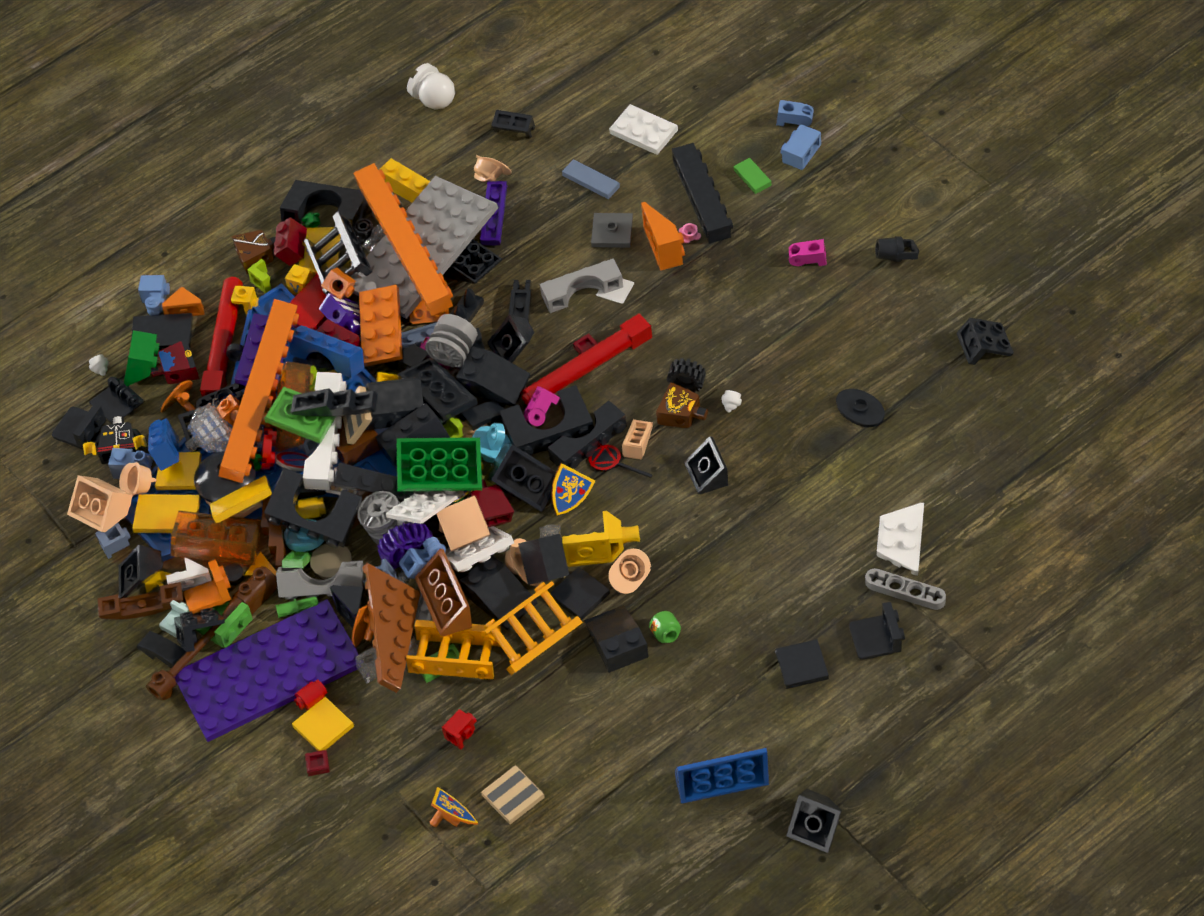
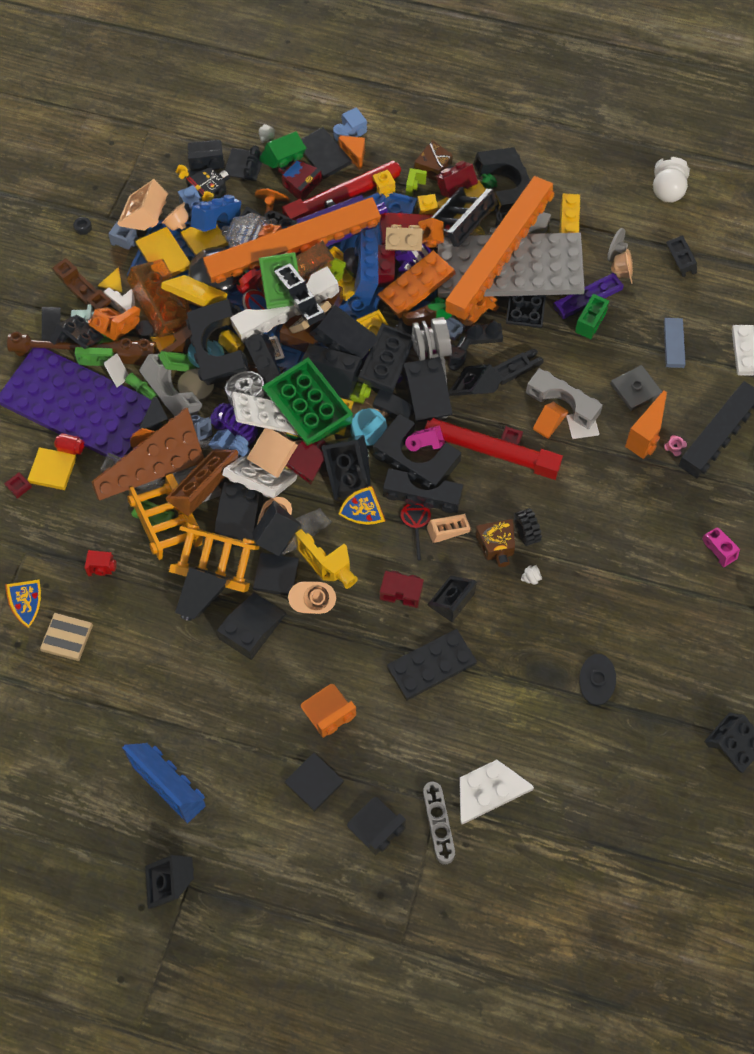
camera: 50 degrees right, 10 degrees up
black slope [119,545,163,599] -> none
bright green head [649,611,681,643] -> none
none -> black tile [73,217,92,235]
none -> orange bracket [89,308,119,334]
none -> white sticker [104,353,129,387]
none -> black slope [175,566,231,621]
none -> orange bracket [301,684,356,738]
none -> dark red brick [380,571,424,608]
none -> tan bracket [385,224,424,251]
none -> black plate [387,629,477,701]
none -> reddish brown animal [402,297,452,327]
none -> orange slope [533,402,569,439]
none -> green brick [575,294,609,339]
none -> light grey piece [607,228,628,262]

